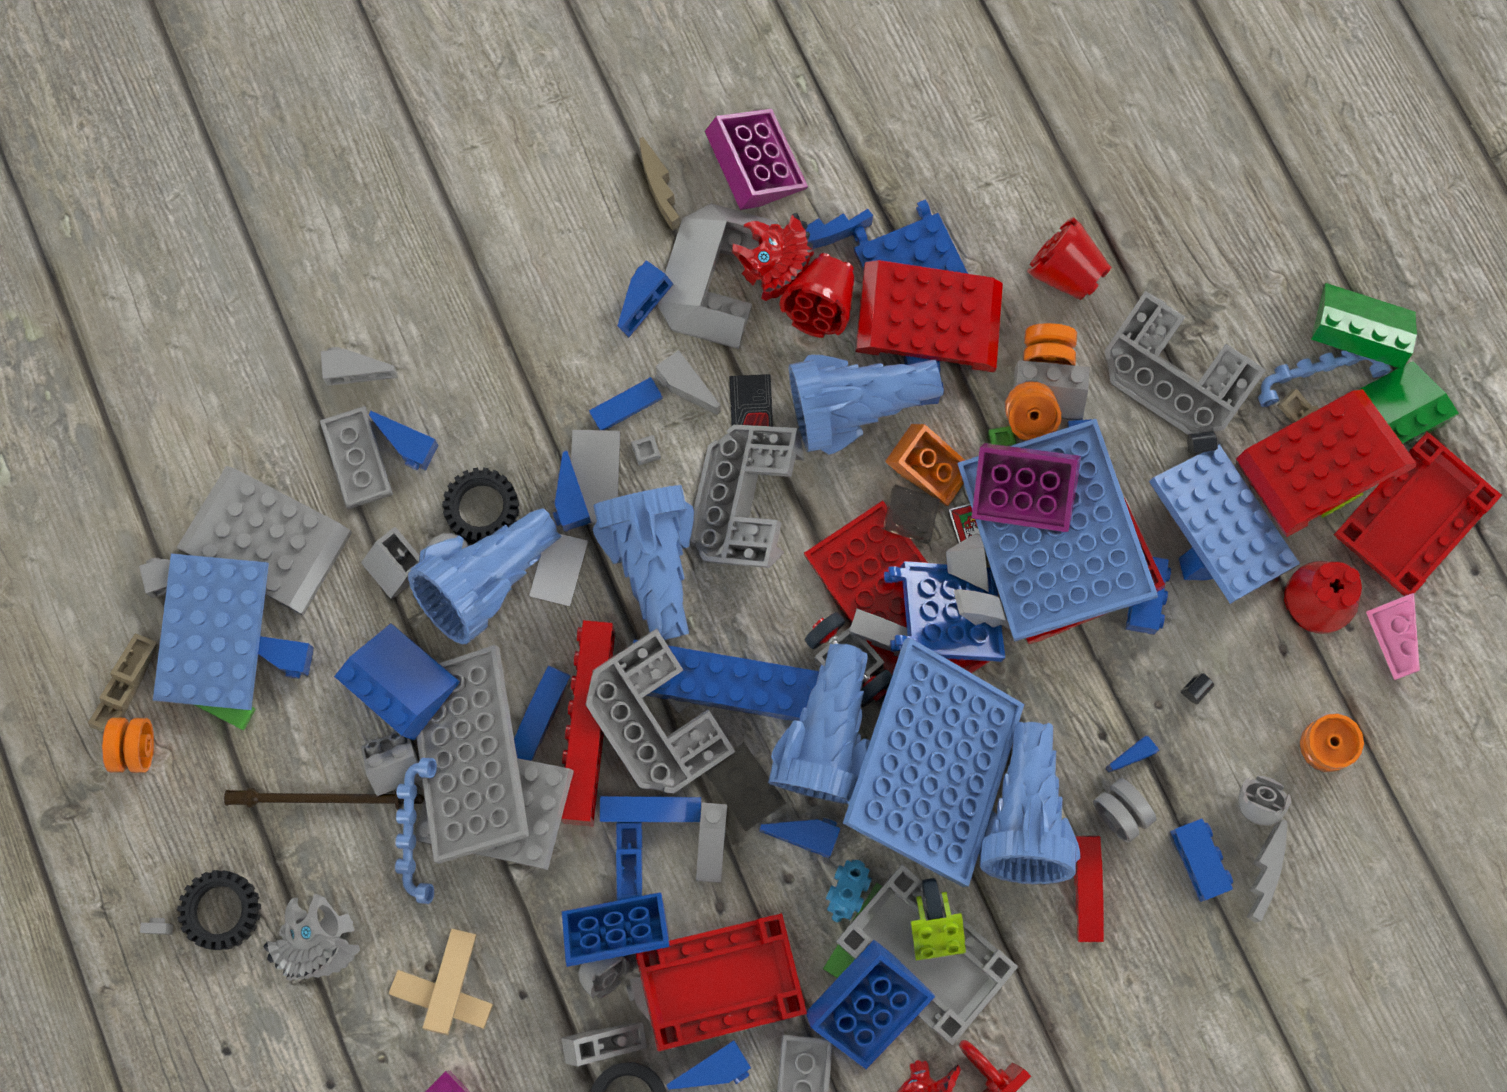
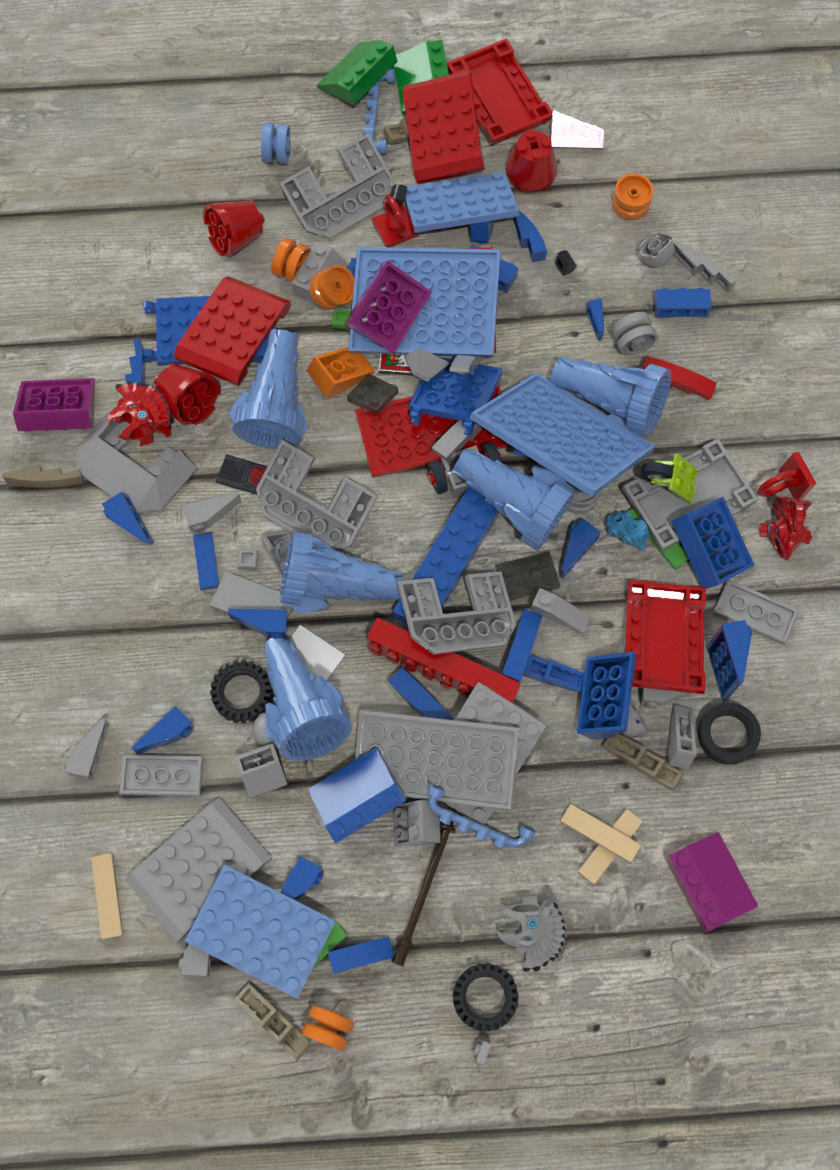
camera: 70 degrees left, 5 degrees down
none -> tan tile [91,853,123,940]
none -> light grey slope [260,530,291,575]
none -> medium blue wheel [261,123,291,164]
none -> blue slope [328,937,394,974]
none -> red tile [372,195,418,248]
none -> blue slope [513,210,547,262]
none -> dark tan slope [602,734,684,791]

